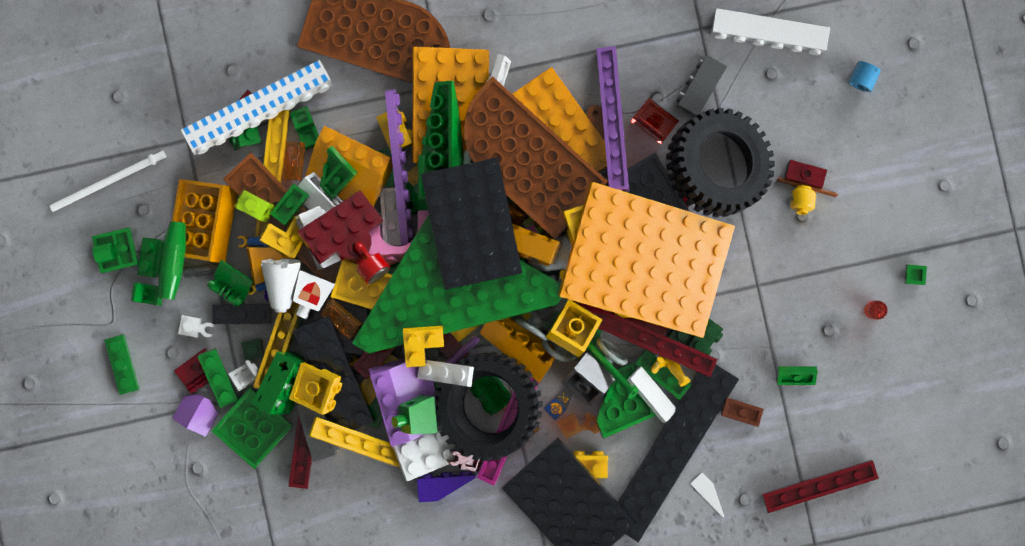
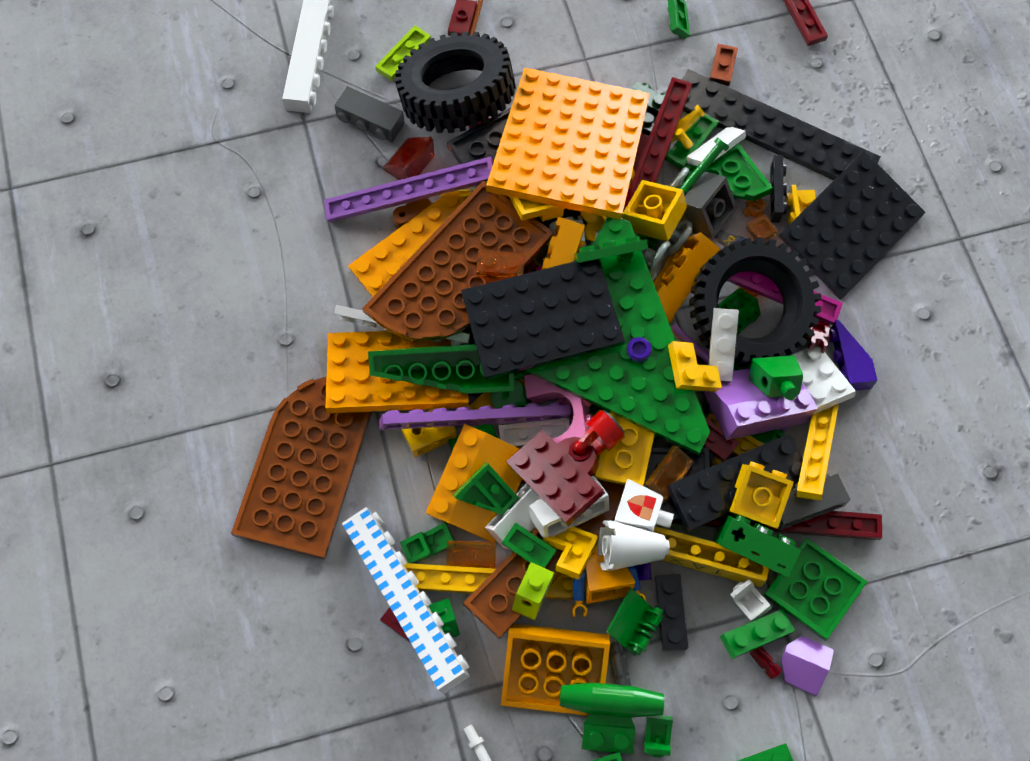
camera: 100 degrees left, 20 degrees down
dark red plate [174,348,208,386] -> none
white plate [178,315,214,338] -> none
dark green plate [241,338,264,361] -> none
white sticker [691,473,724,517] -> none
yellow head [790,185,816,215] -> none
none -> lime plate [375,25,431,82]
none -> clear orange plate [476,250,525,278]
none -> green plate [574,236,648,263]
none -> dark purple tile [627,337,652,363]
none -> black plate [770,155,787,223]

